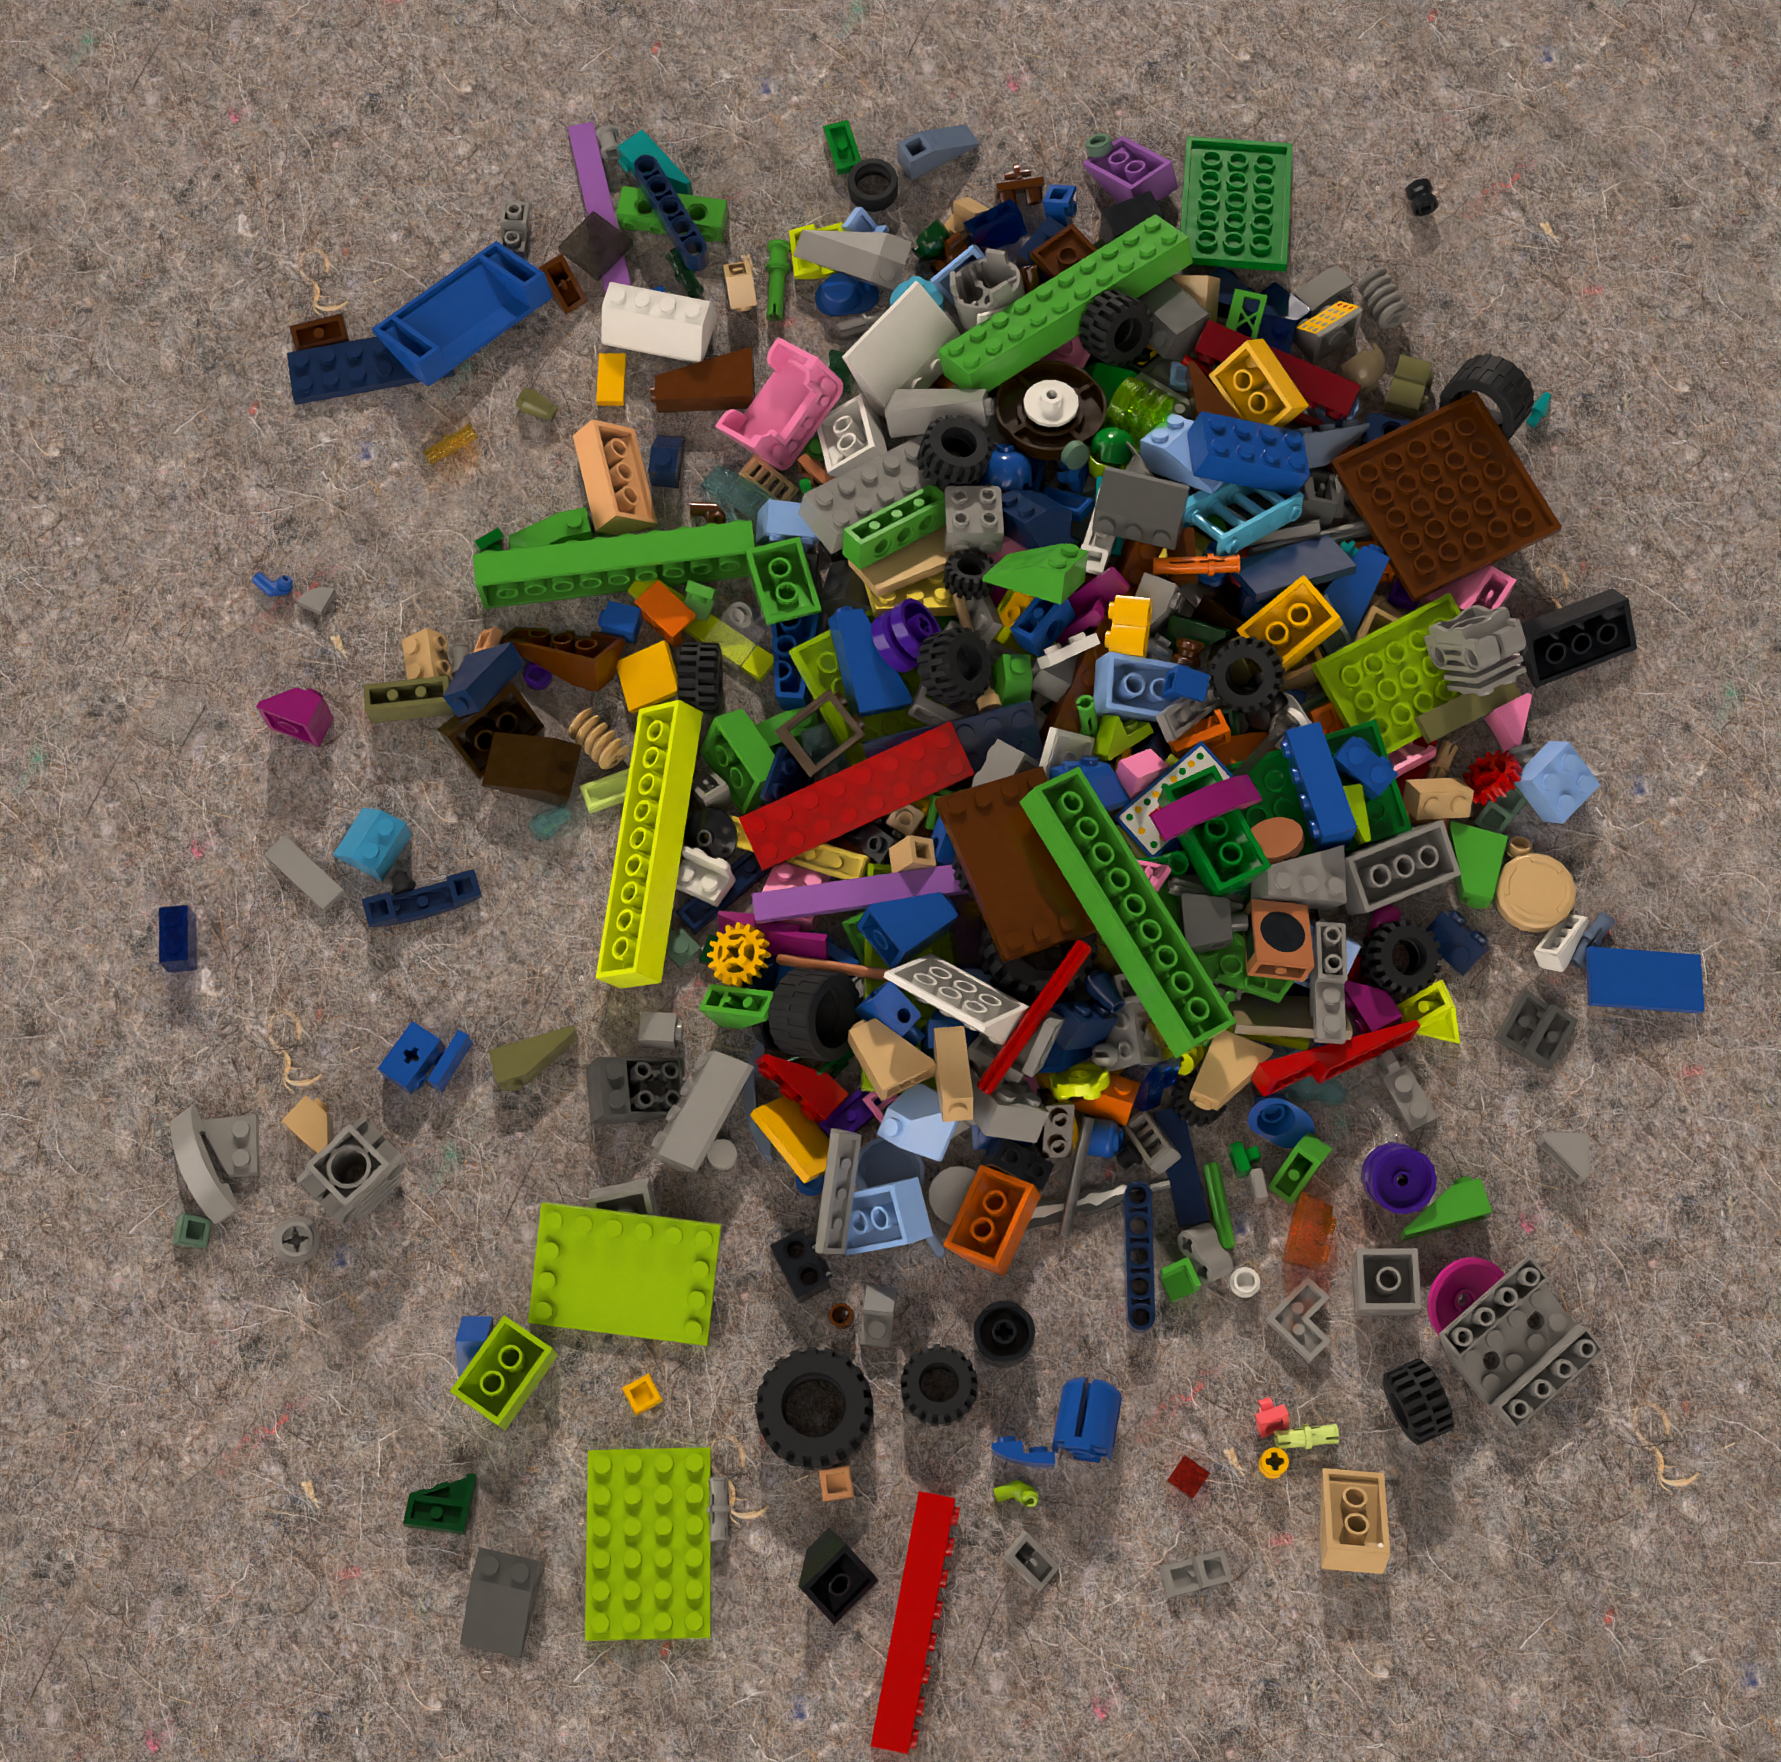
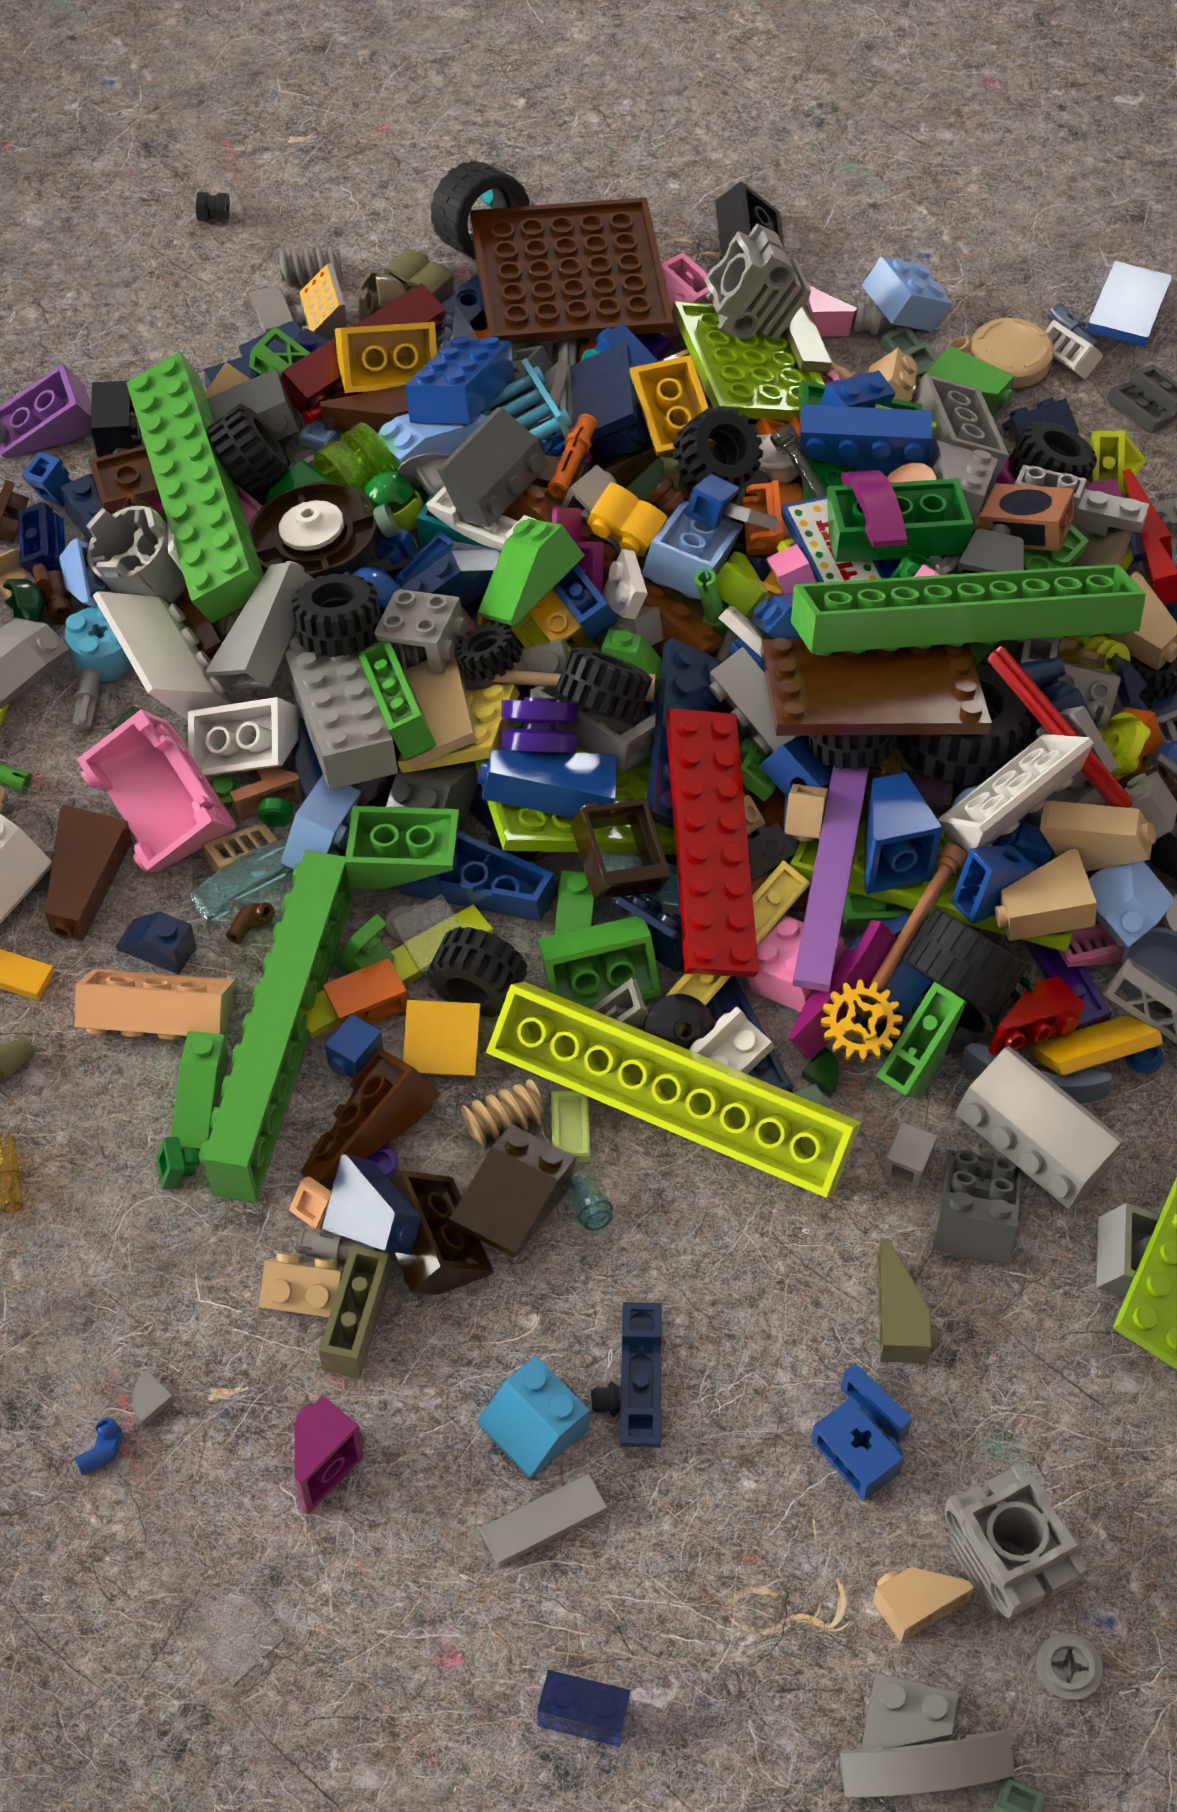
camera: 75 degrees left, 15 degrees down
blue piece [815,273,879,316] -> none
green plate [1180,136,1292,272] -> none
red gear [1462,749,1523,805] -> none

